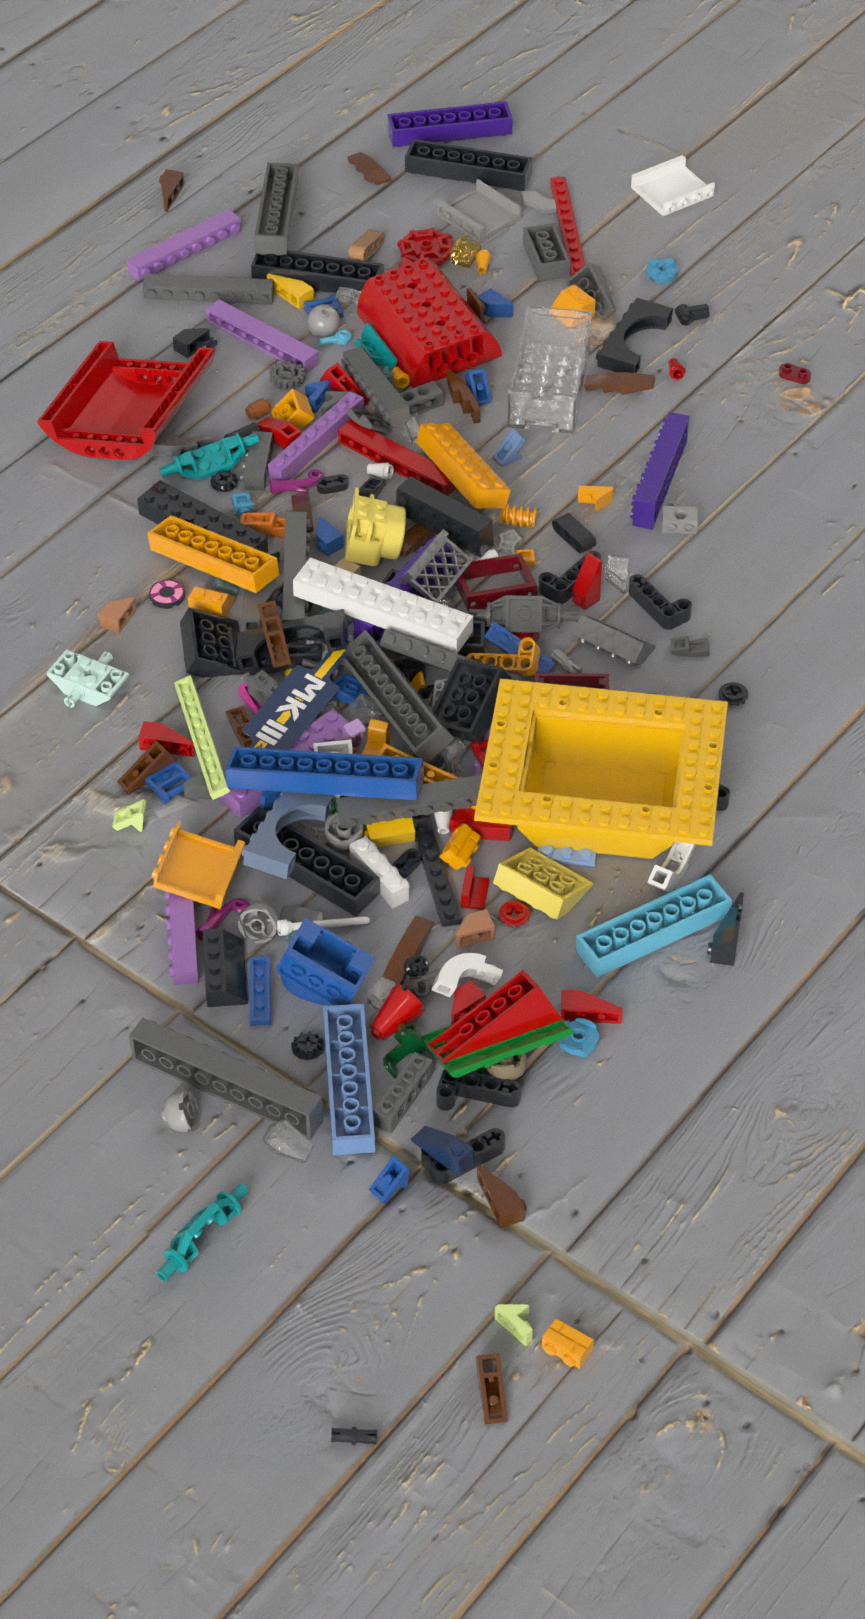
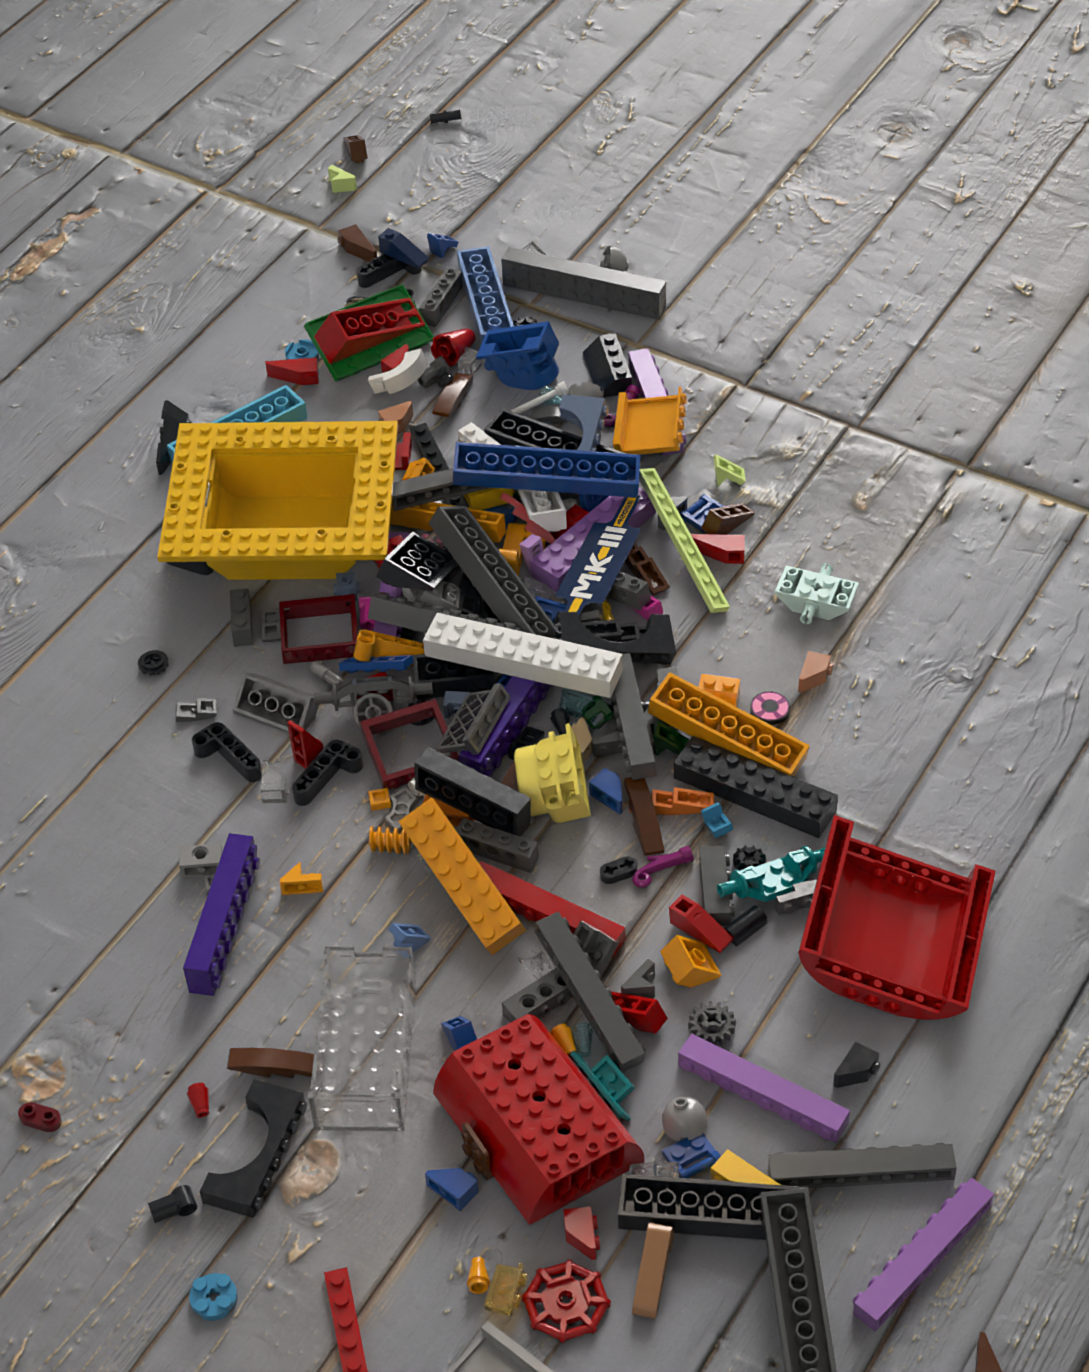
camera: 175 degrees right, 0 degrees up
teal plate [156,1183,249,1282] -> none
black slope [180,607,245,678] -> none
black cone [196,337,218,351] -> none
dark orange brick [245,398,271,420] -> none
blue plate [250,956,271,1026] -> none
reddish brown slope [257,600,291,669] -> none
medium lavender brick [268,391,364,481] -> none
blue slope [305,380,331,414] -> none
medium azure plate [319,330,352,345] -> none
black slope [359,477,386,499] -> none
white cone [367,463,394,480] -> none
dark green piece [383,1023,426,1079] -> none
reddish brown slope [446,369,480,423] -> none
dark grey brick [523,223,570,281] -> none
light orange brick [542,1318,594,1369] -> none
light orange slope [549,284,595,328] -> none
black beam [552,513,596,554] -> none
dark grey wedge [566,262,616,321] -> none

